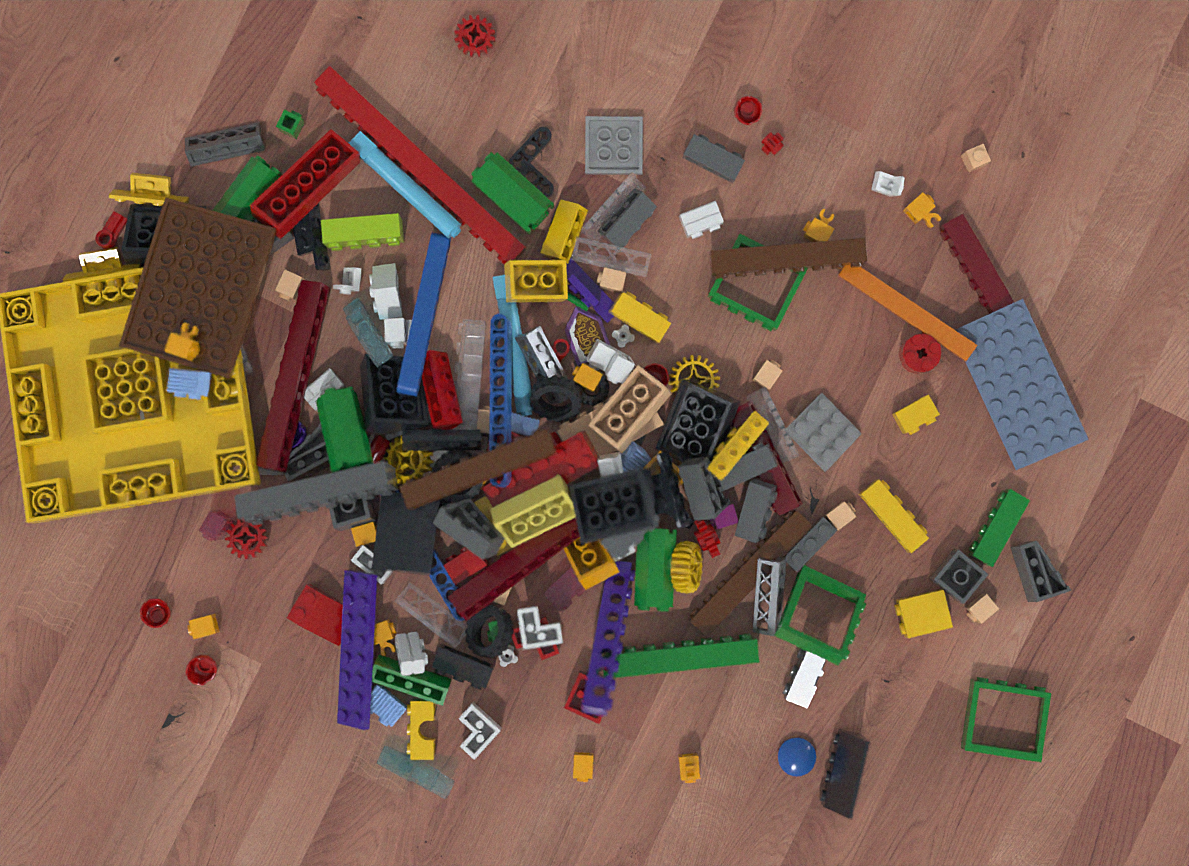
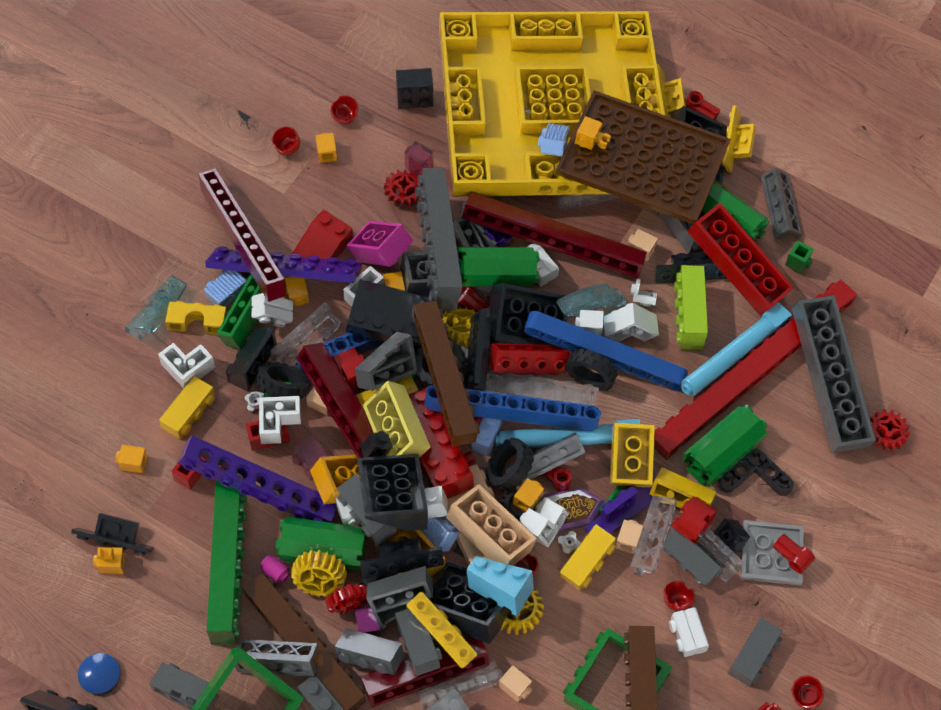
camera: 95 degrees right, 25 degrees down
none -> black bracket [71,513,154,555]
none -> yellow brick [159,376,215,440]
none -> dark red brick [198,168,286,302]
none -> dark pink brick [260,554,291,584]
none -> dark pink brick [346,220,414,267]
none -> black brick [360,431,393,457]
none -> black brick [396,68,433,109]
none -> medium azure wedge [467,556,534,616]
none -> black tyre [565,349,618,391]
none -> red hair [664,581,695,612]
none -> red brick [671,496,717,544]
none -> black brick [714,518,750,552]
none -> red piece [772,534,815,574]
none -> dark grey brick [792,295,876,453]

